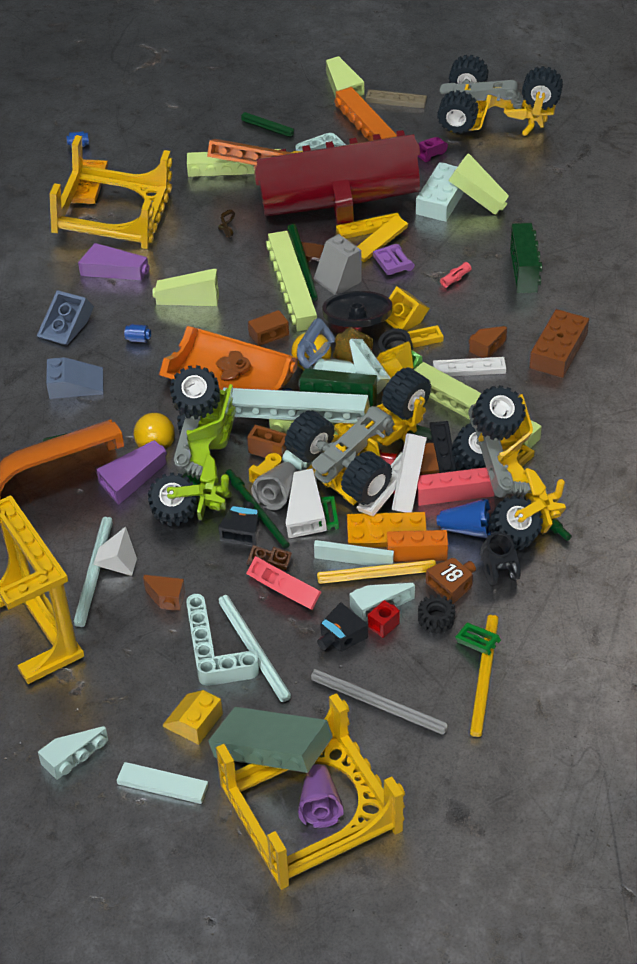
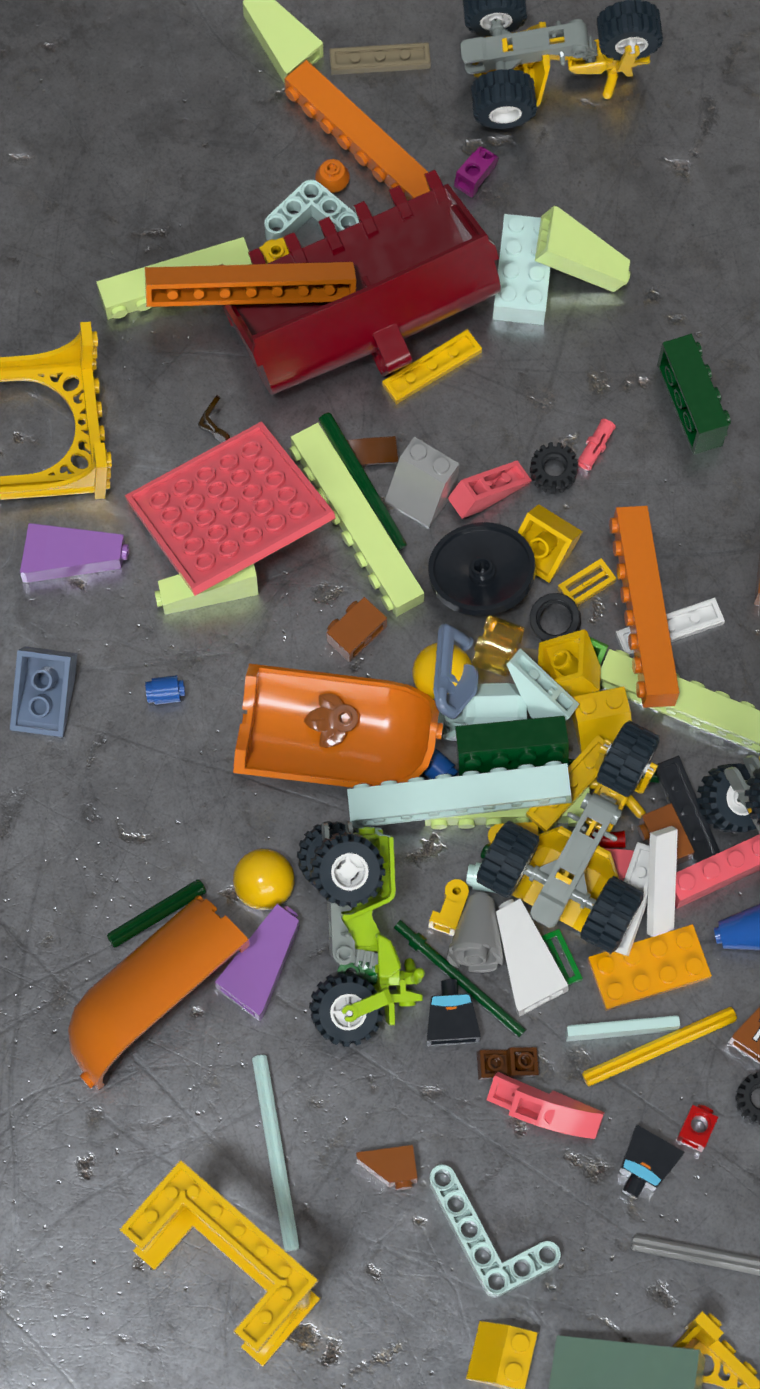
camera: 20 degrees left, 25 degrees up
sand blue slope [46,357,104,399] -> none
white slope [93,527,137,576] -> none
light aqua axle [219,595,291,703] -> none
dark green axle [241,112,294,137] -> none
dark orange brick [247,425,287,458] -> none
light aqua slope [350,583,415,621] -> none
yellow tile [357,215,408,262] -> none
medium lavender plate [373,244,415,275] -> none
orange brick [387,530,448,562] -> none
dark orange slope [469,326,507,358] -> none
none -> coral plate [125,421,335,596]
none -> orange cone [315,159,350,193]
none -> coral slope [448,460,532,519]
none -> black tyre [530,442,578,494]
none -> orange brick [609,506,680,708]

